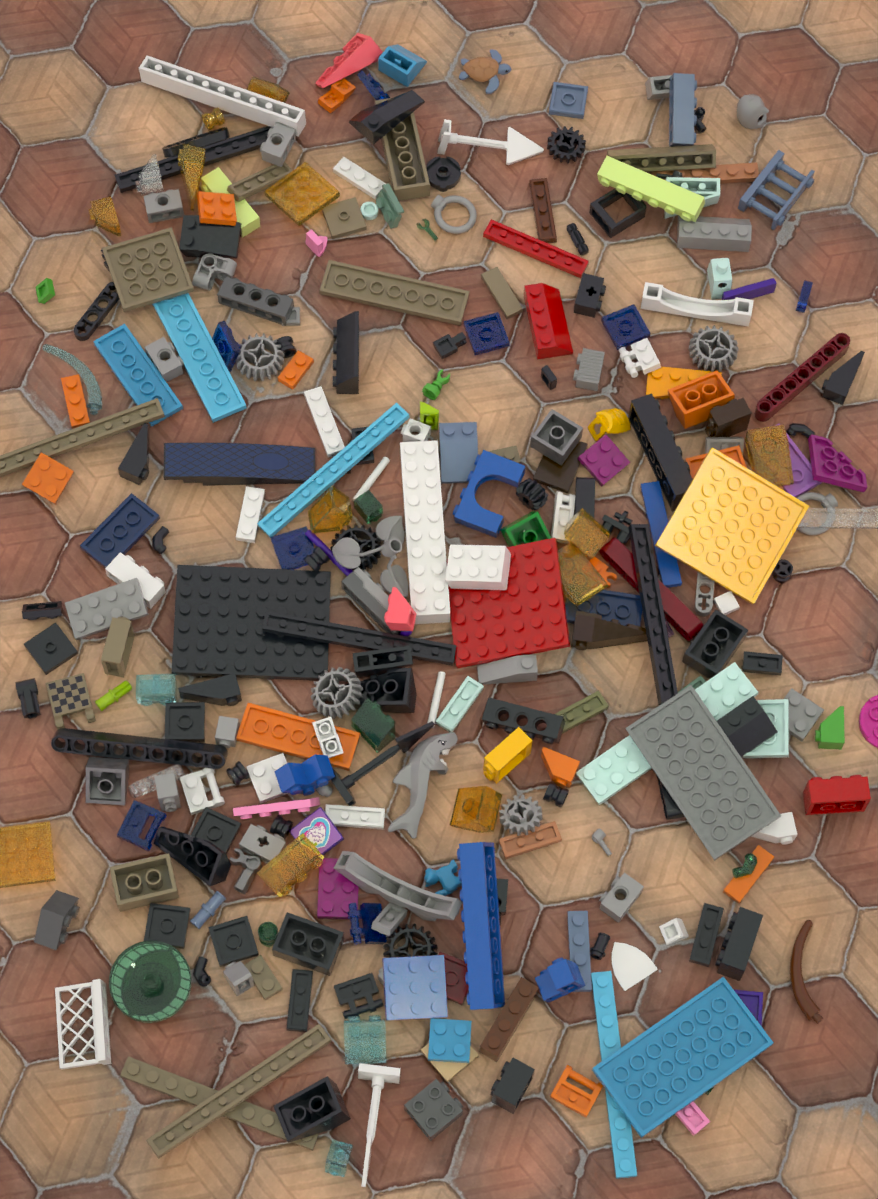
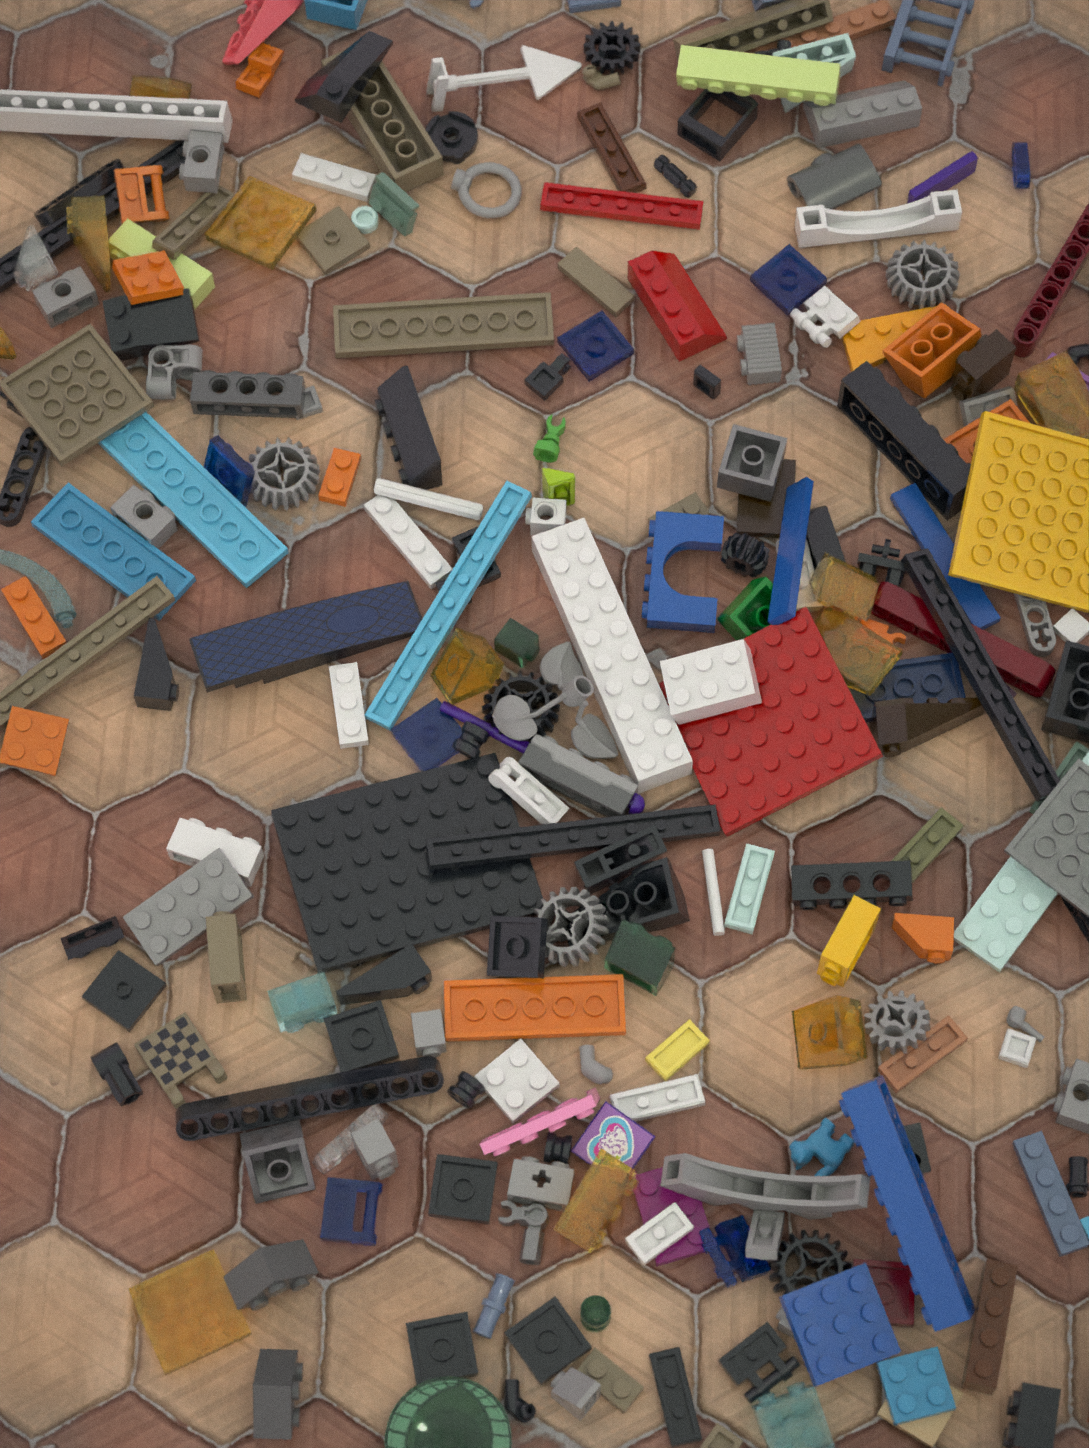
camera: 15 degrees left, 0 degrees up
dark blue plate [80,493,160,568] -> none
lime axle [95,681,132,711] -> none
dark tan brick [110,853,179,912] -> none
black arm [152,526,169,554] -> none
black wedge [153,826,231,886] -> none
white plate [180,768,225,815] -> none
clear yellow wheel [201,107,225,131] -> none
black brick [272,912,344,976] -> none
blue brick [274,754,335,796] -> none
black wheel [276,336,297,358] -> none
bright pink tile [305,229,327,257] -> none
white slope [312,717,344,758] -> none
black piece [331,721,435,806] -> none
white bar [352,457,390,504] -> none
clear blue plate [357,71,390,100] -> none
coral slope [384,587,416,631] -> none
light grey piece [388,732,458,839] -> none
clear green hand [417,219,438,241] -> none
sand blue slope [439,422,478,484] -> none
light grey slope [477,654,538,685] -> none
blue brick [535,958,585,1003] -> none
black wheel [543,782,569,808] -> none
black brick [573,273,606,318] -> none
magenta plate [577,435,630,487] -> none
yellow piece [588,408,631,441] -> none
light aqua torso [707,258,732,300] -> none
none -> orange plate [114,165,170,225]
none -> dark grey brick [223,1239,318,1311]
none -> white axle [374,478,483,520]
none -> black plate [487,916,548,979]
none -> white plate [488,757,569,825]
none -> dark tan arm [582,65,621,91]
none -> white plate [625,1202,694,1266]
none -> light yellow tile [645,1019,710,1082]
none -> blue tile [768,477,814,625]
none -> dark grey panel [787,144,882,210]
none -> white tile [998,1028,1037,1068]

